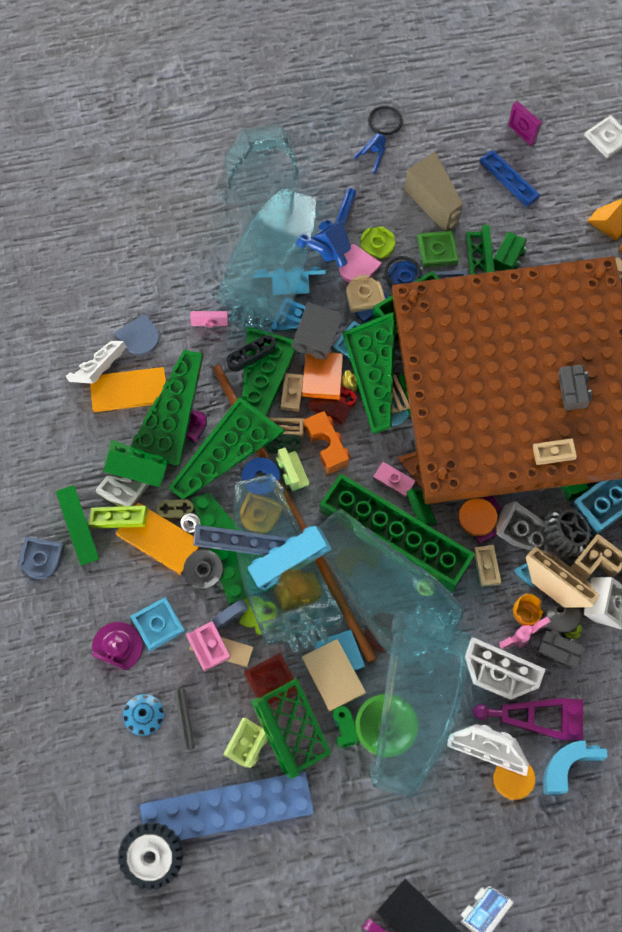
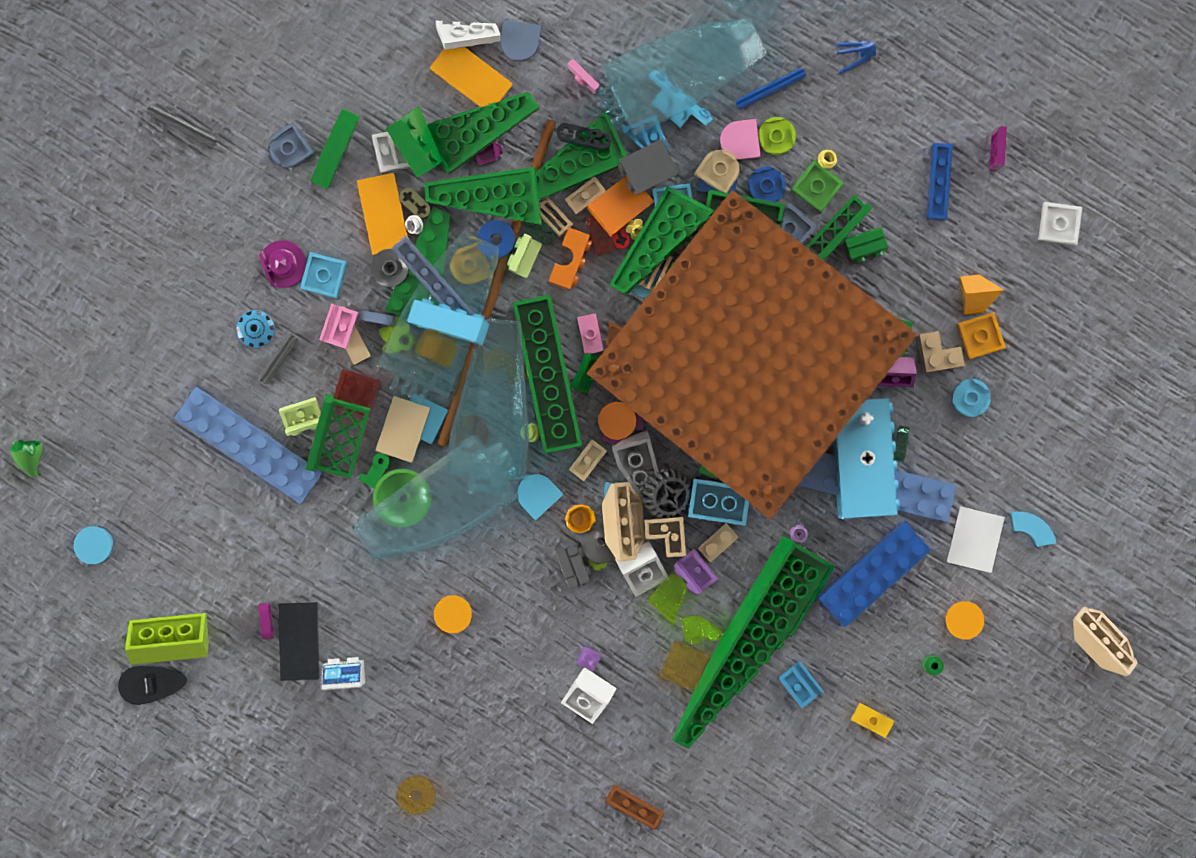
camera: 45 degrees right, 20 degrees up
lime plate [88,506,148,529] -> none
wheel [118,822,184,890] -> none
blue torso [296,220,351,268] -> none
black piece [368,105,403,135] -> none
black piece [384,256,421,285] -> none
dark tan slope [404,152,463,231] -> none
white wedge [447,724,529,776] -> none
white wedge [465,637,545,700] -> none
magenta plate [473,698,583,742] -> none
bright pink animal [499,617,551,650] -> none
tan plate [532,439,577,465] -> none
medium azure arch [543,741,607,794] -> none
dark grey brick [558,365,592,410] -> none
none -> medium azure tile [517,474,563,521]
none -> light yellow plate [818,150,837,169]

